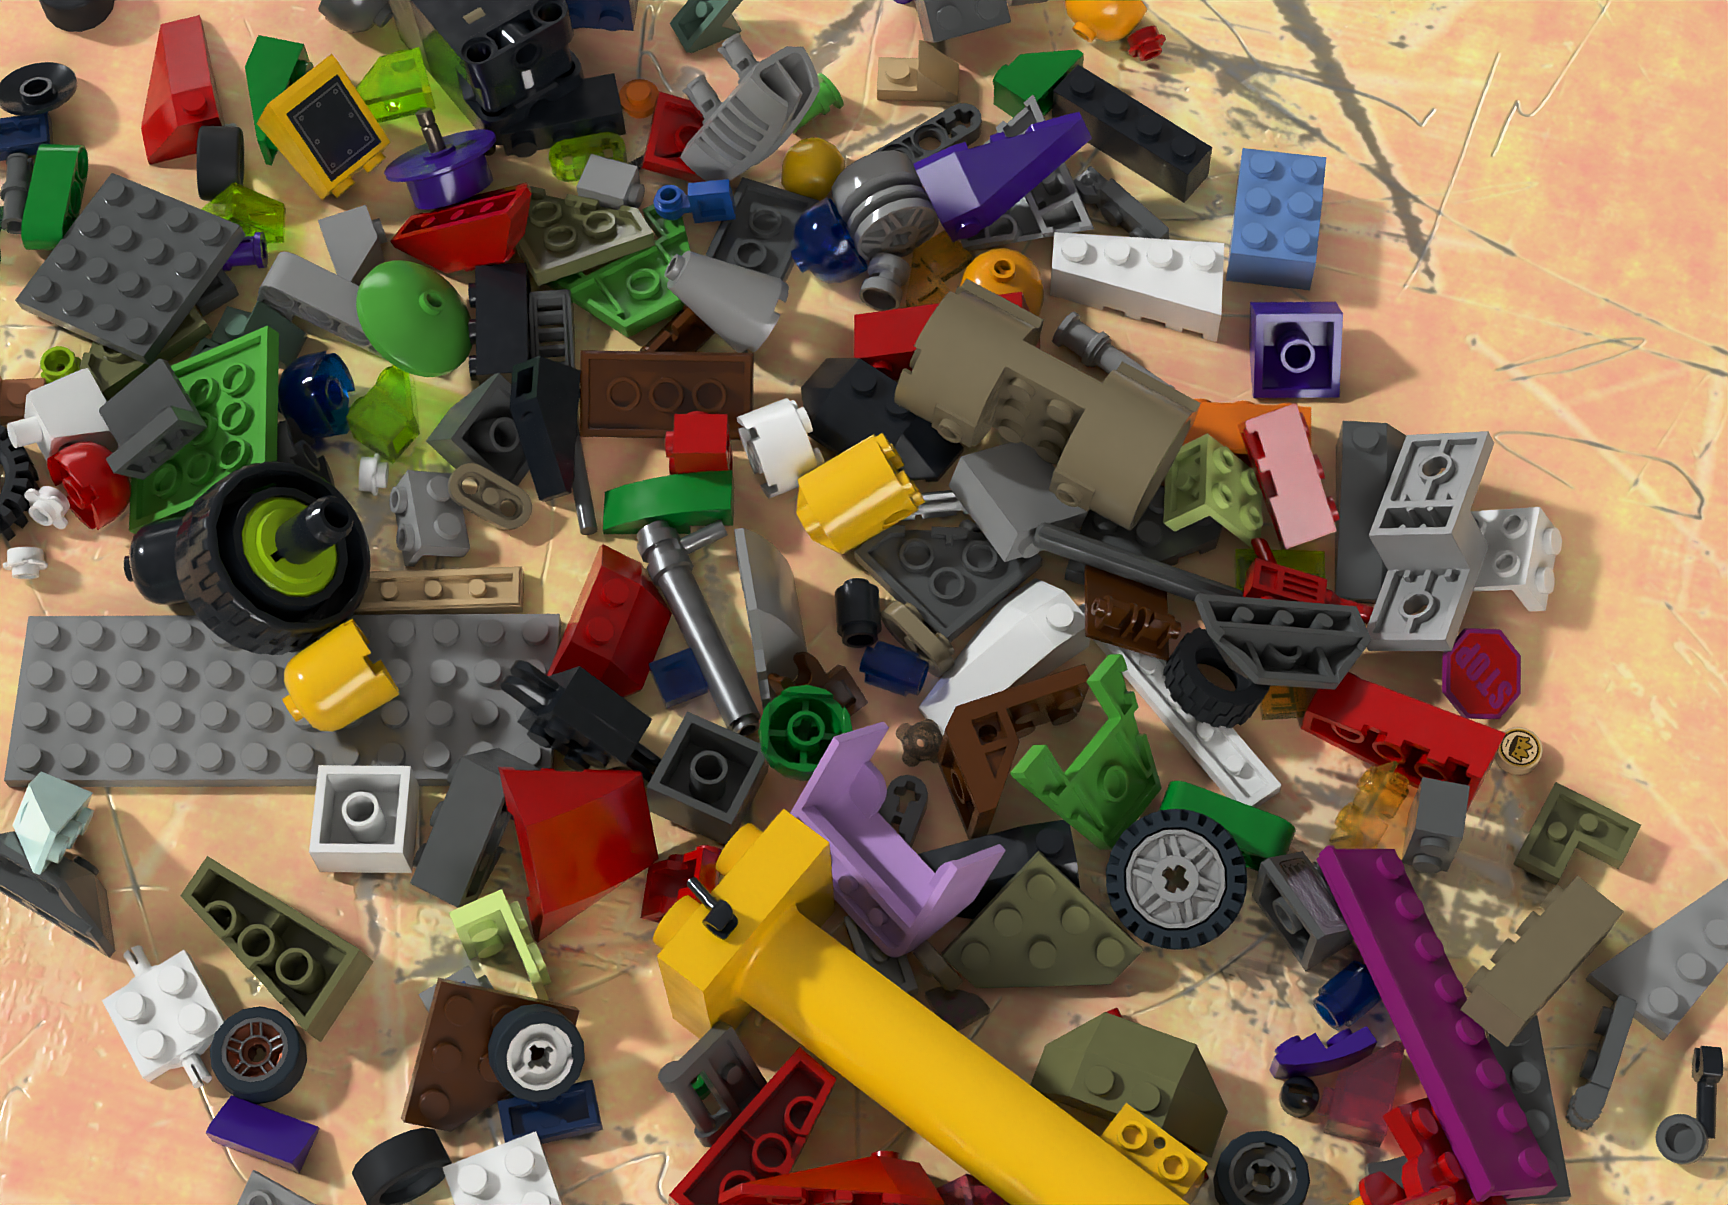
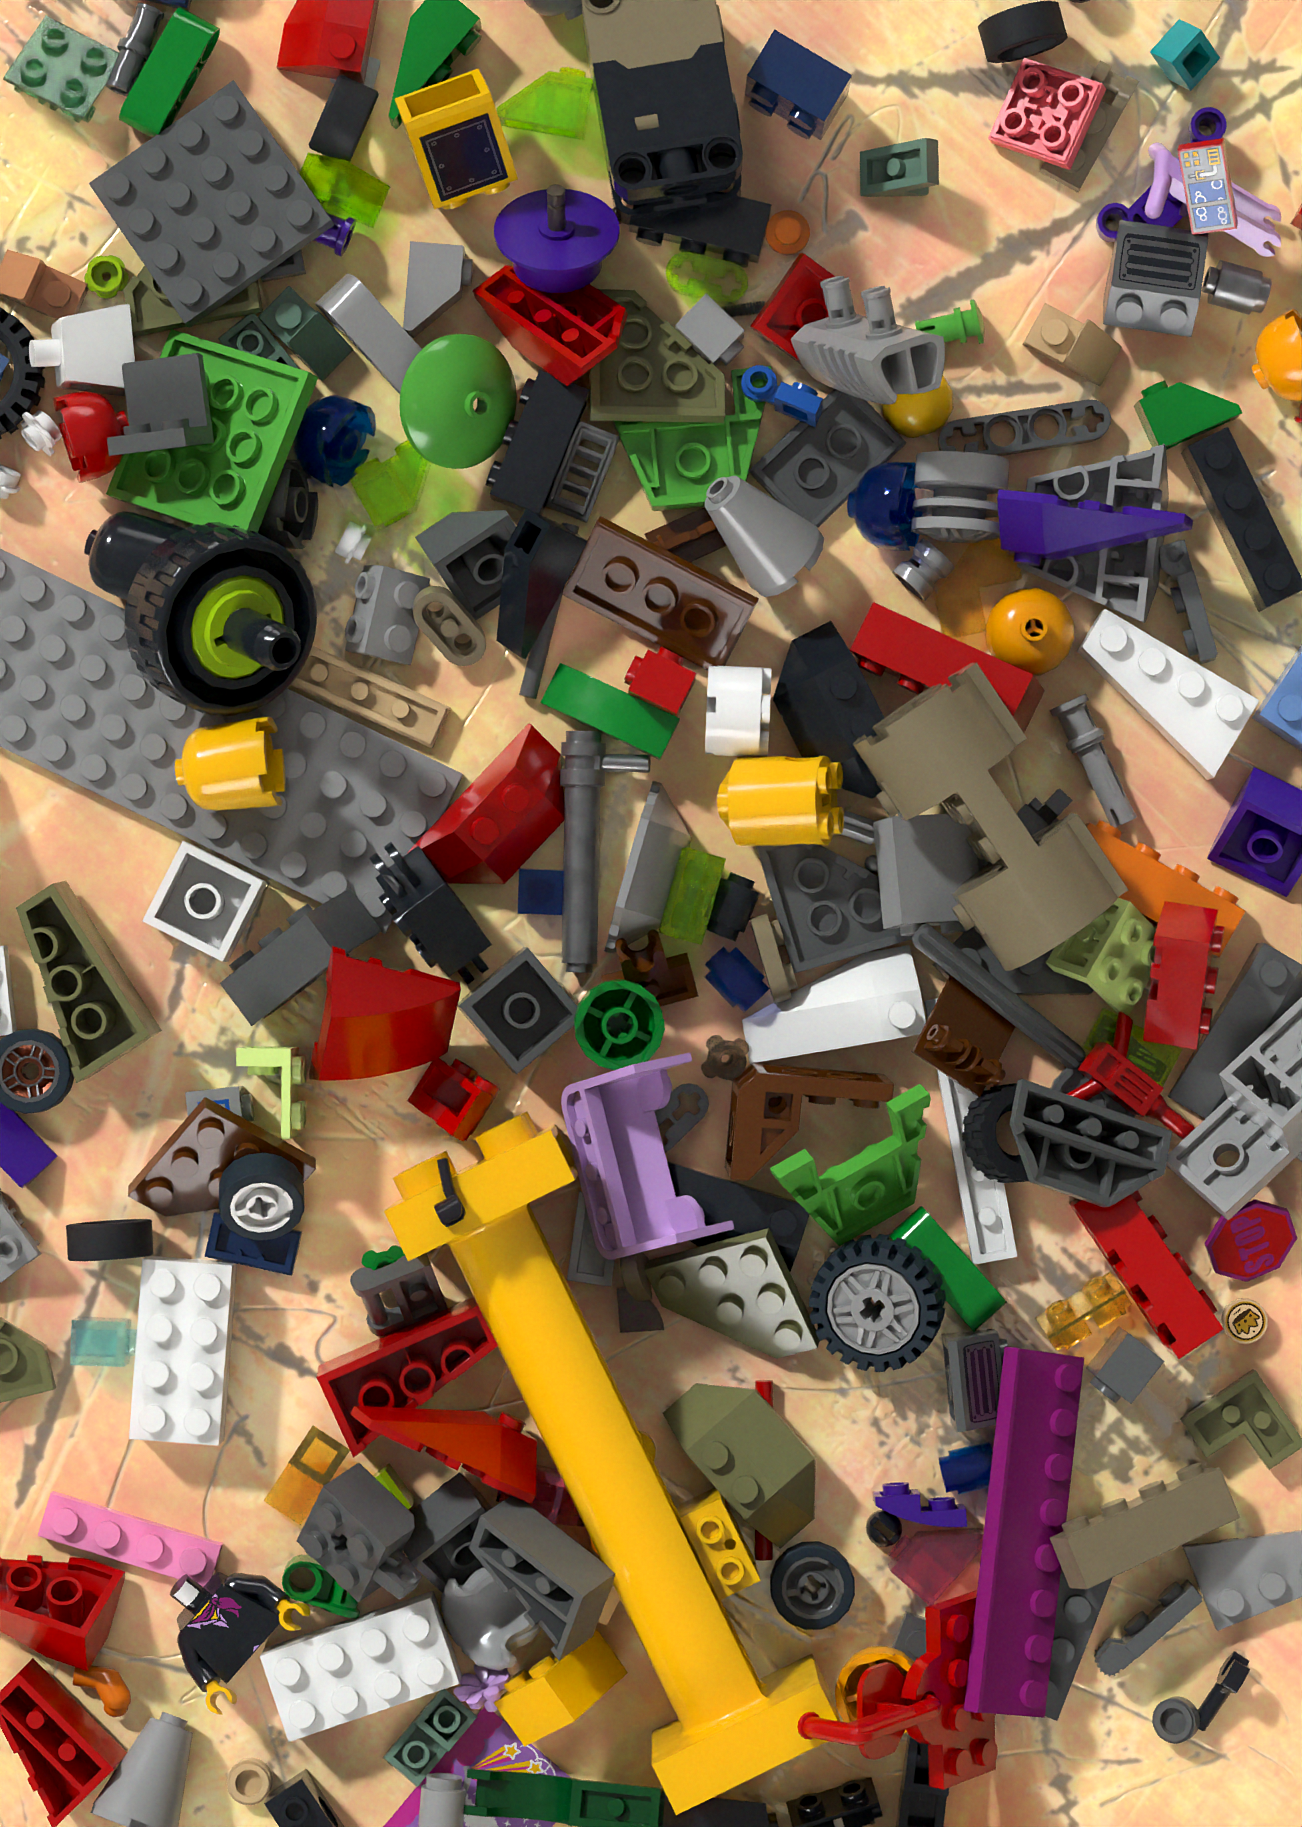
camera: 25 degrees right, 25 degrees up
none -> clear neon green bracket [659,847,726,945]

